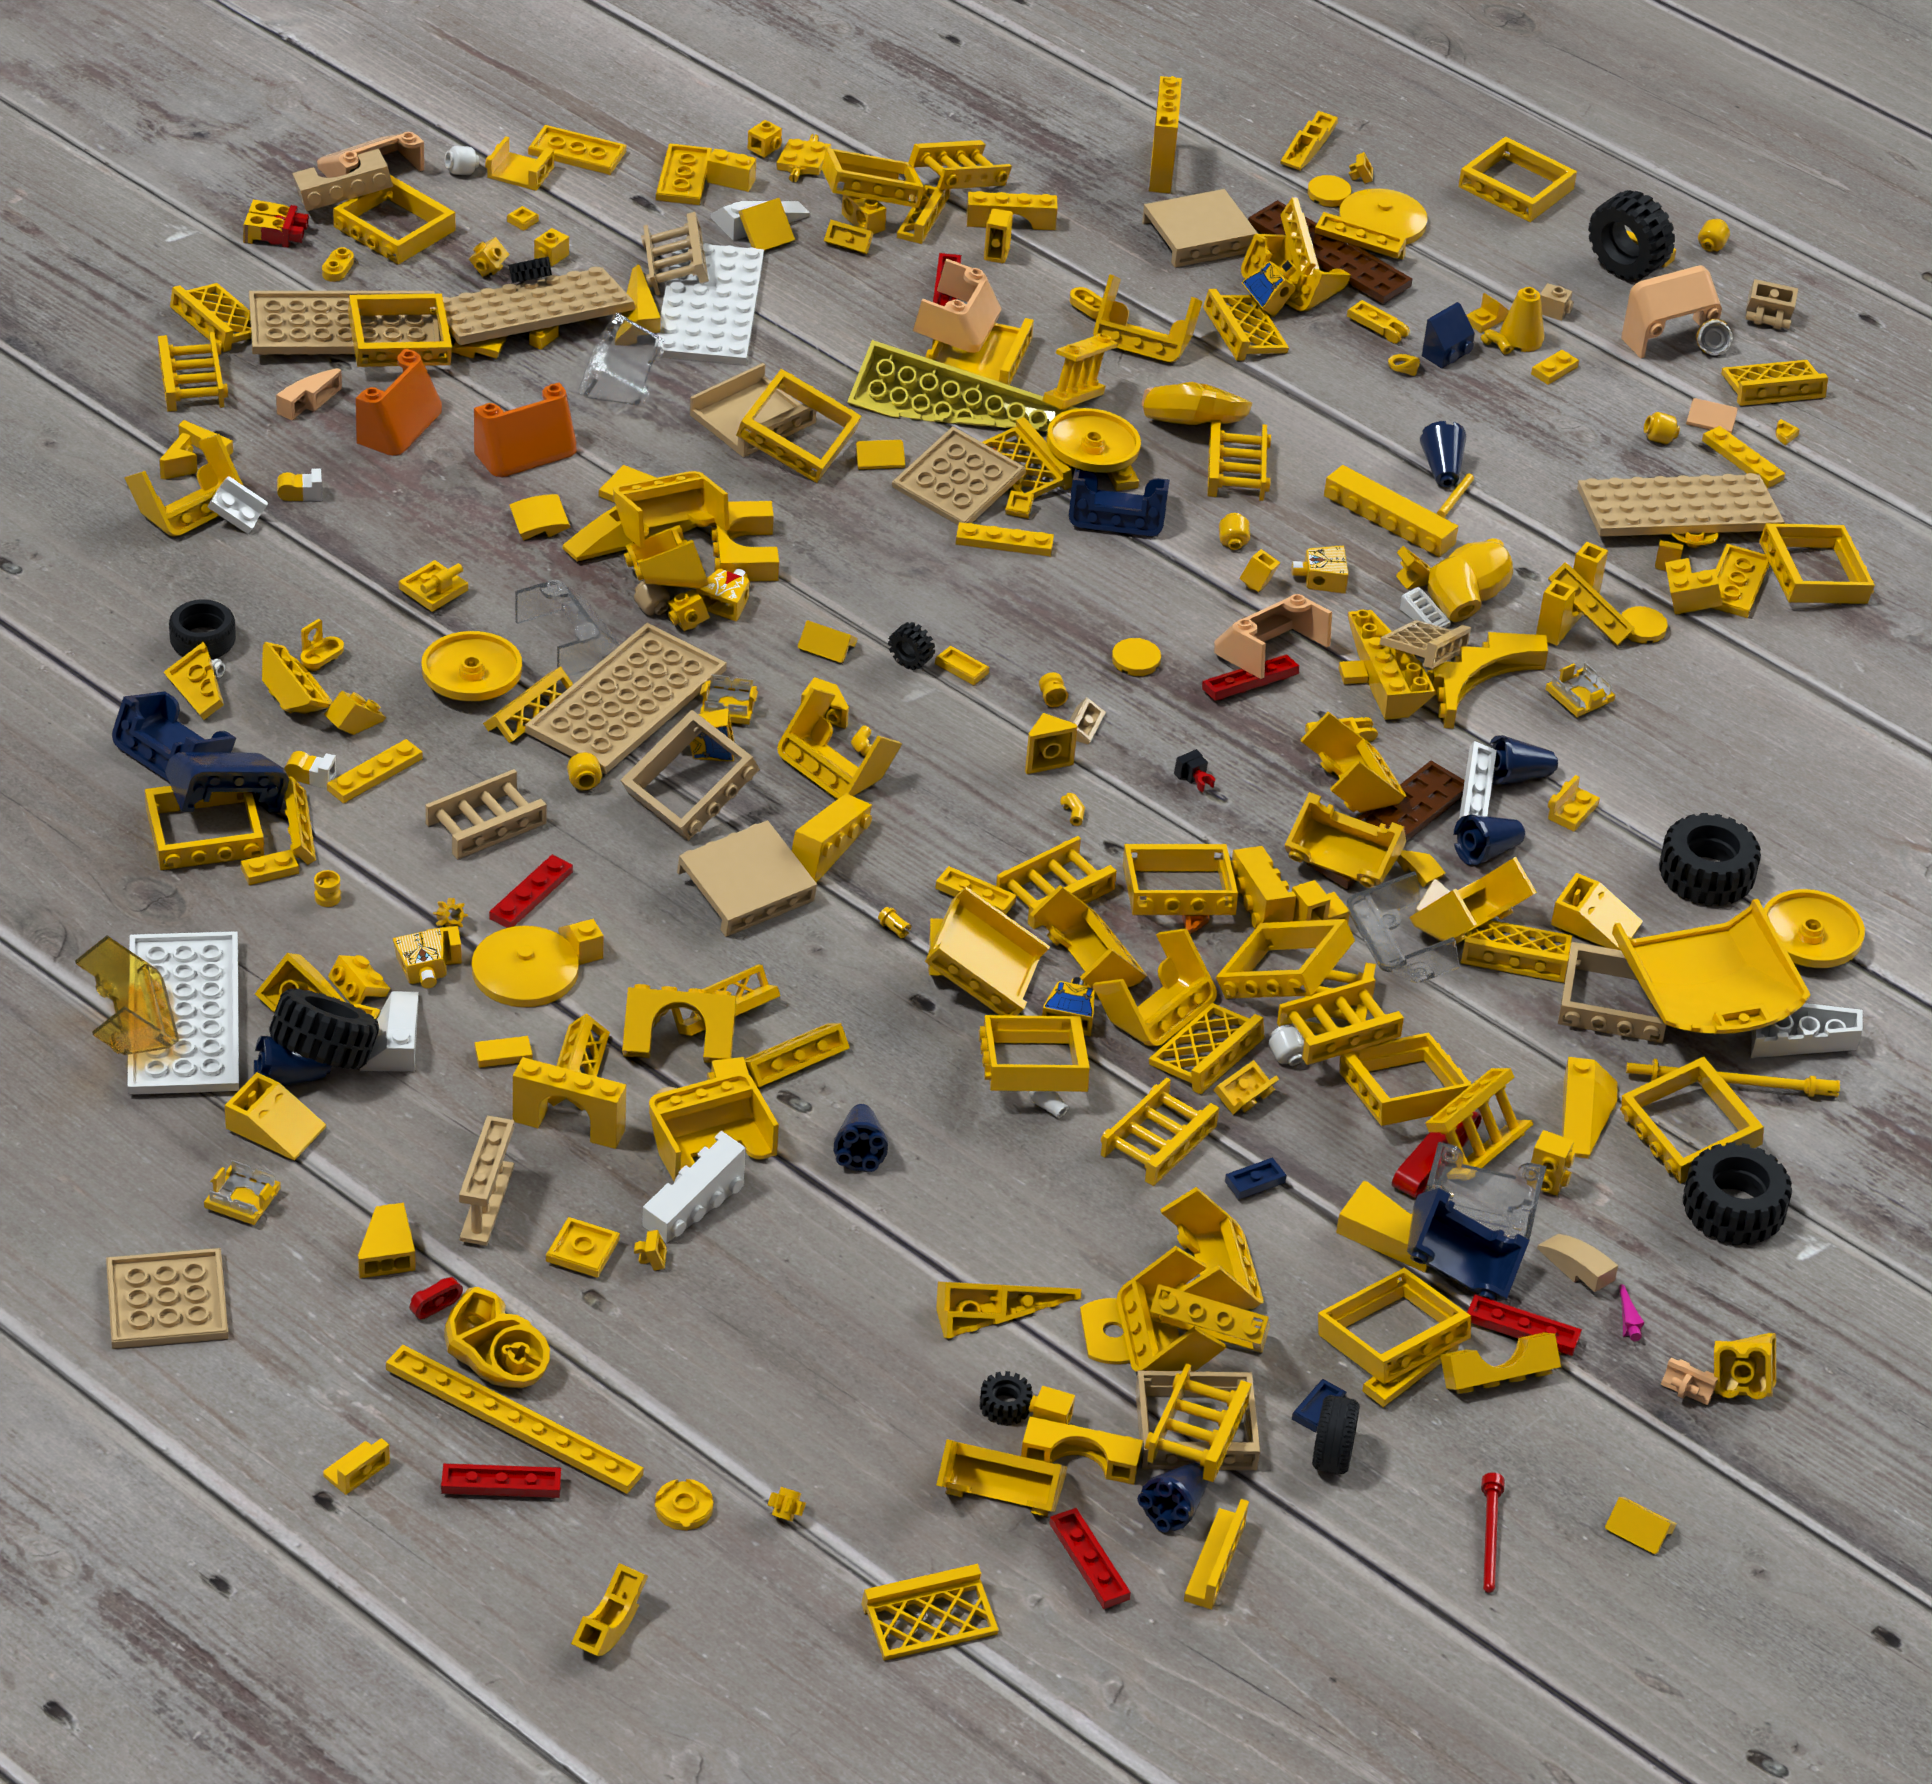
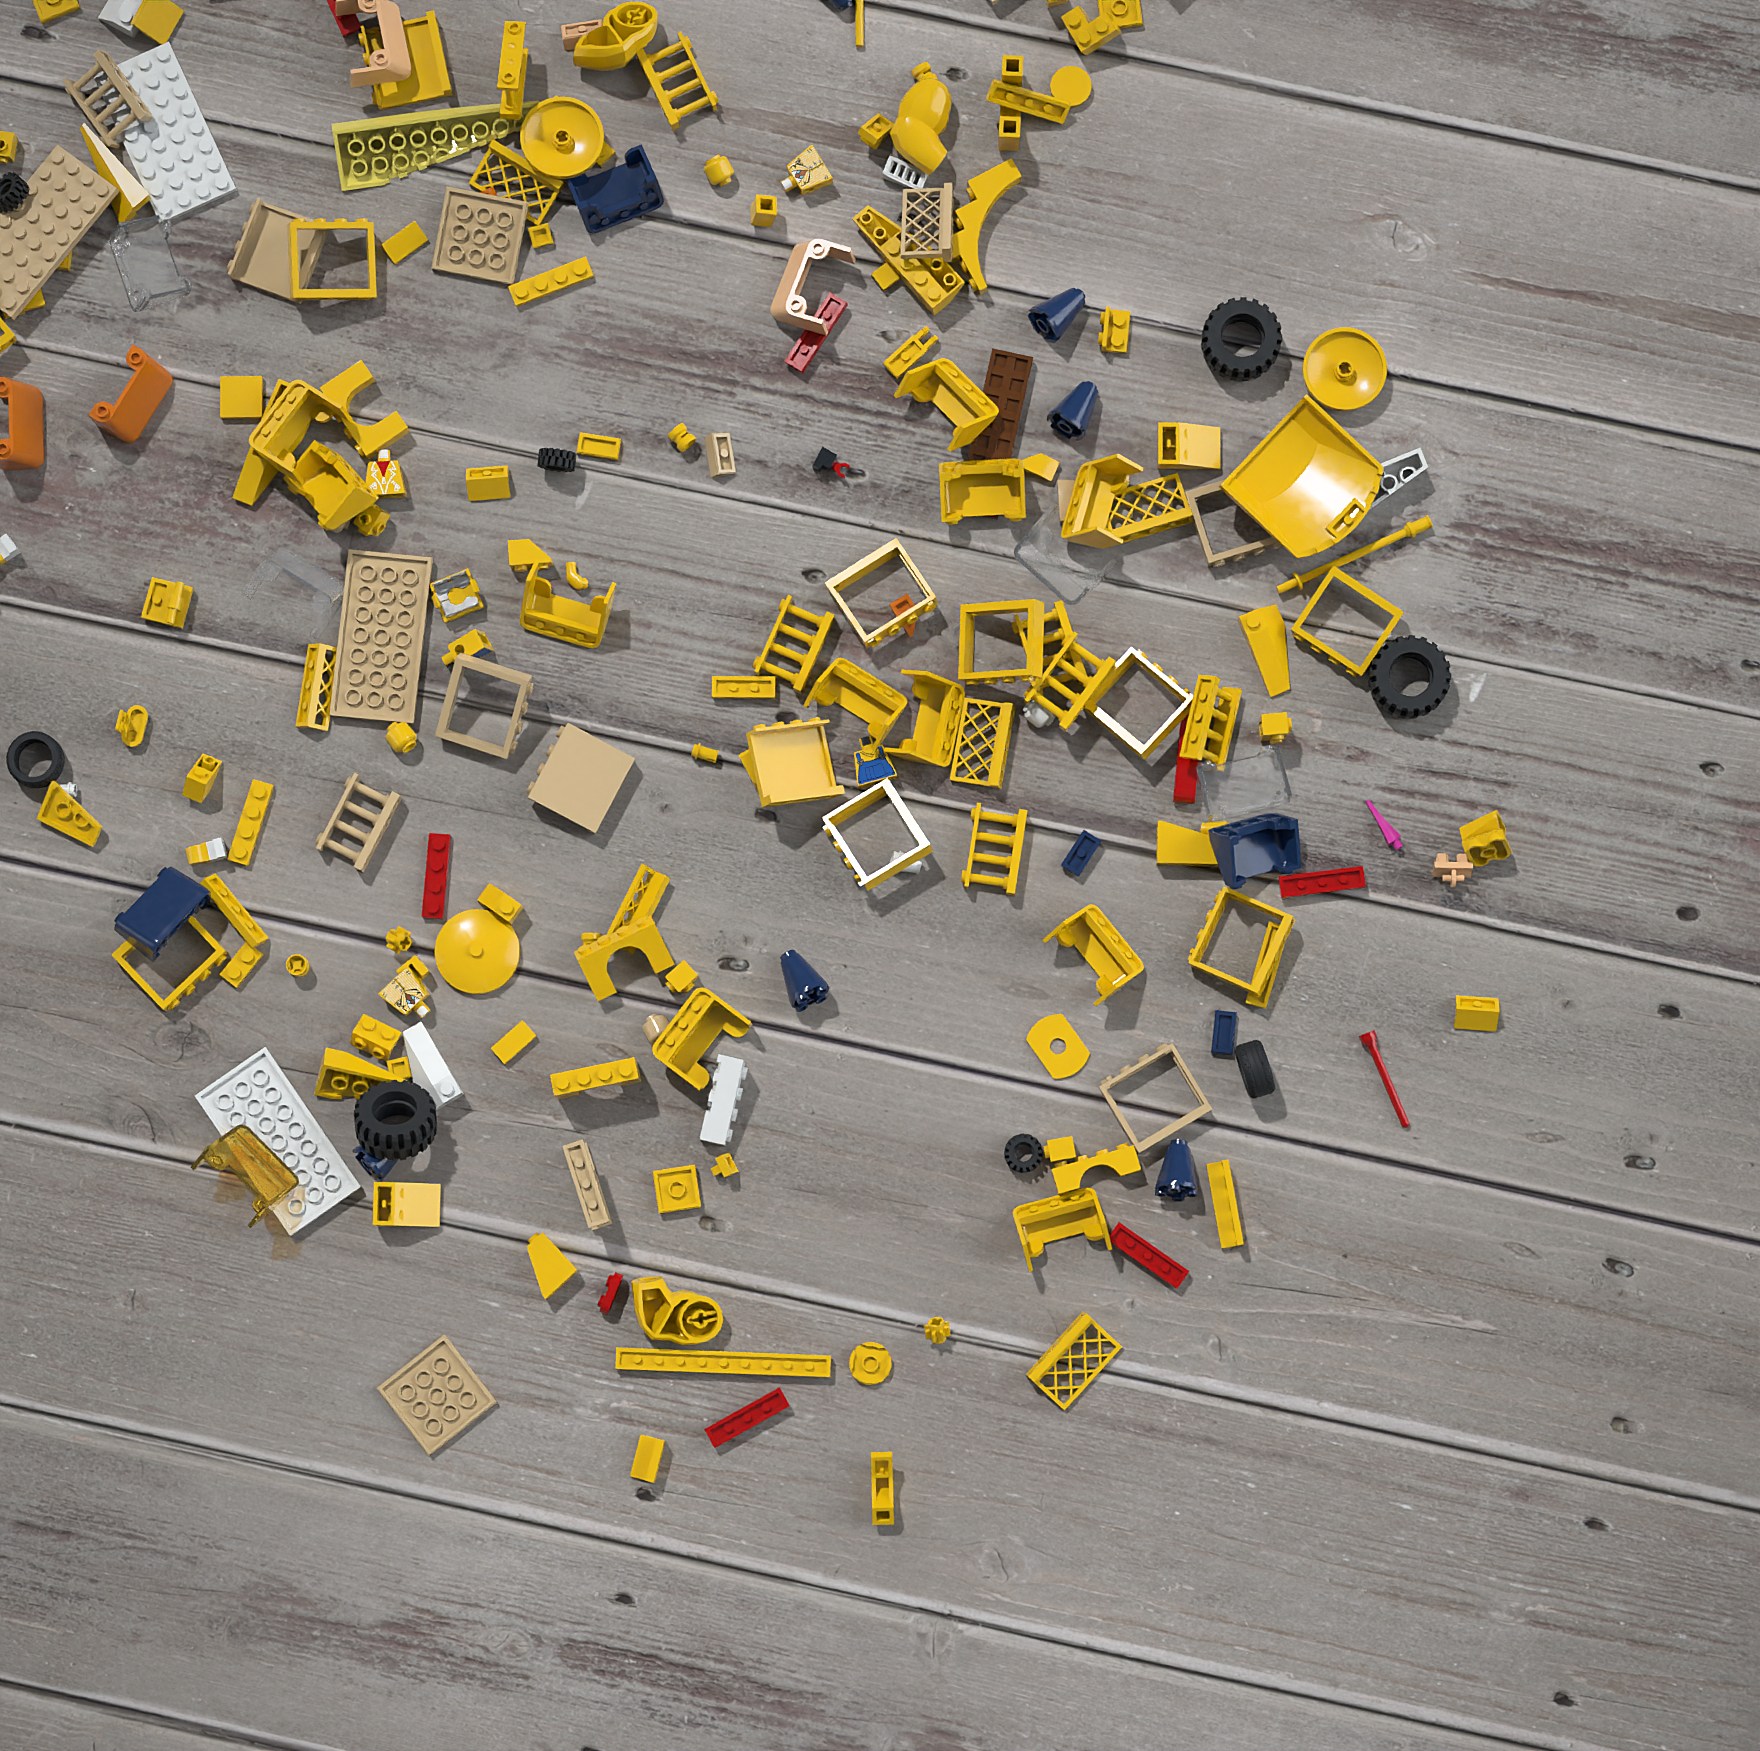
camera: 20 degrees left, 40 degrees up
dark blue windscreen [112,691,236,781] -> none
piece [204,1160,281,1225] -> none
yellow wedge [262,642,333,714] -> none
yellow dish [421,631,522,701] -> none
yellow slope [509,494,571,541] -> none
yellow fence [548,1013,610,1111] -> none
yellow fence [744,1023,850,1087] -> none
yellow wedge [791,793,872,883] -> none
yellow wedge [936,1281,1081,1338] -> none
yellow slope [1025,713,1078,774] -> none
yellow arm [1060,793,1085,826] -> none
yellow tile [1112,638,1161,676] -> none
yellow windscreen [1116,1246,1226,1373] -> none
yellow fence [1145,1363,1252,1482] -> none
yellow window [1150,1284,1270,1353] -> none
yellow bracket [1213,1060,1280,1115] -> none
yellow wedge [1231,846,1296,928] -> none
yellow brick [1292,880,1350,923] -> none
yellow brick [1324,465,1459,557] -> none
yellow arch [1440,1333,1561,1394] -> none
white plate [1459,741,1497,819] -> none
tan slope [1537,1234,1618,1292] -> none
piece [1545,662,1615,717] -> none

